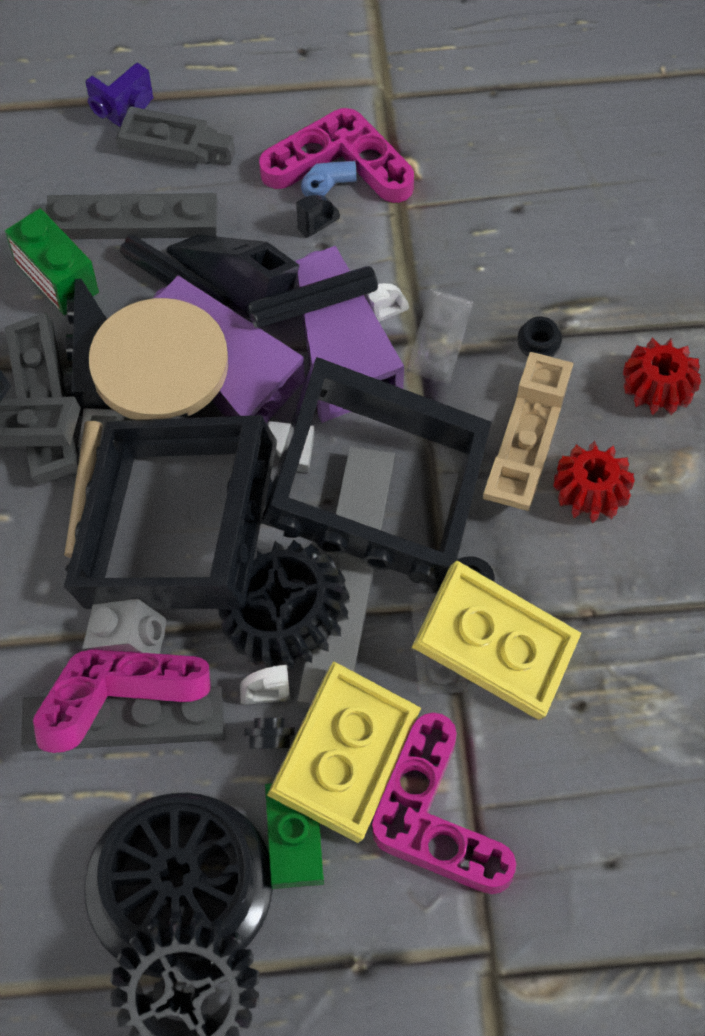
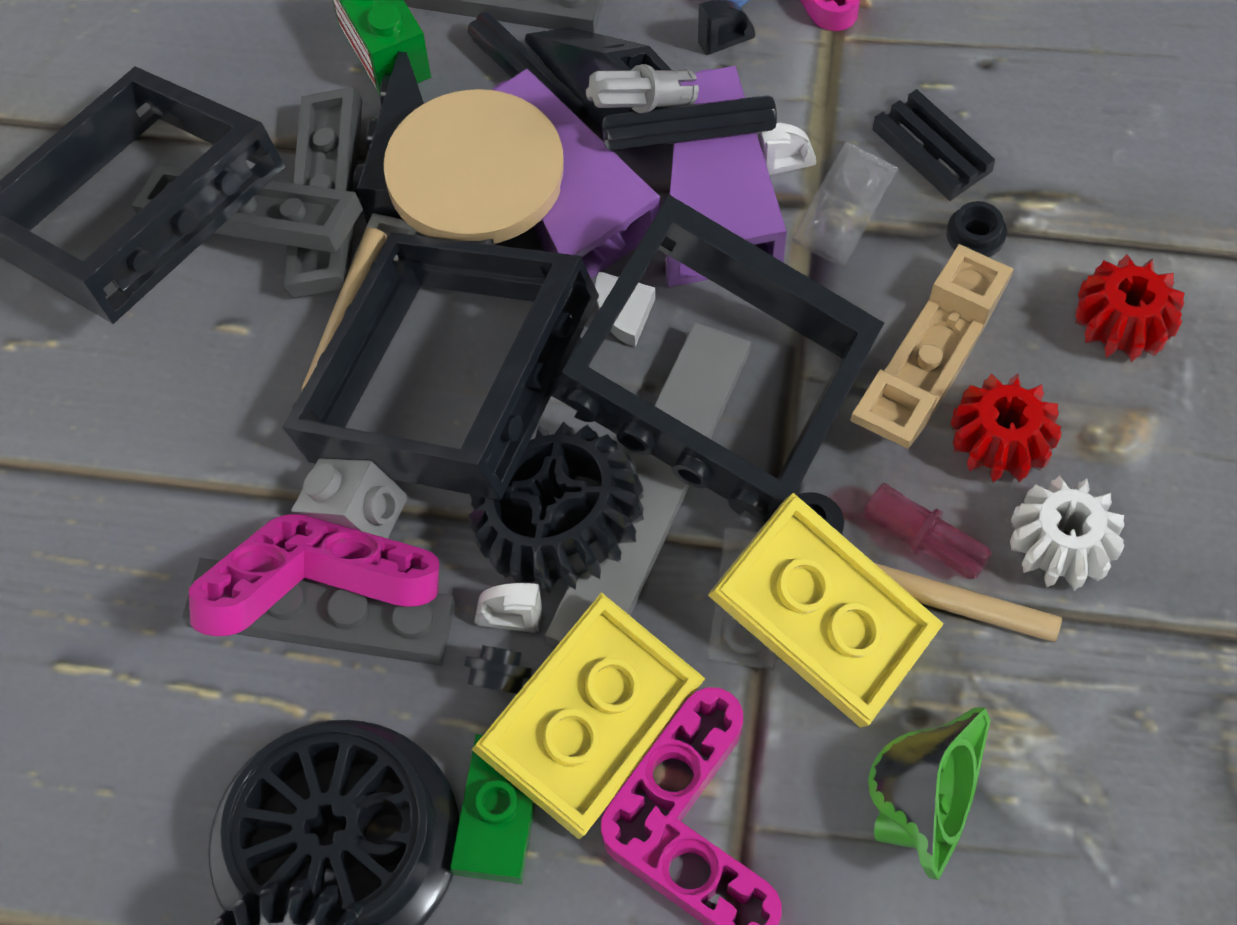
camera: 15 degrees right, 0 degrees up
none -> light grey axle [586,64,699,113]
none -> clear pink axle [863,482,992,579]
none -> hat [868,707,991,880]
none -> black tile [872,89,996,201]
none -> tan bar [875,563,1062,643]
none -> white gear [1010,475,1124,591]

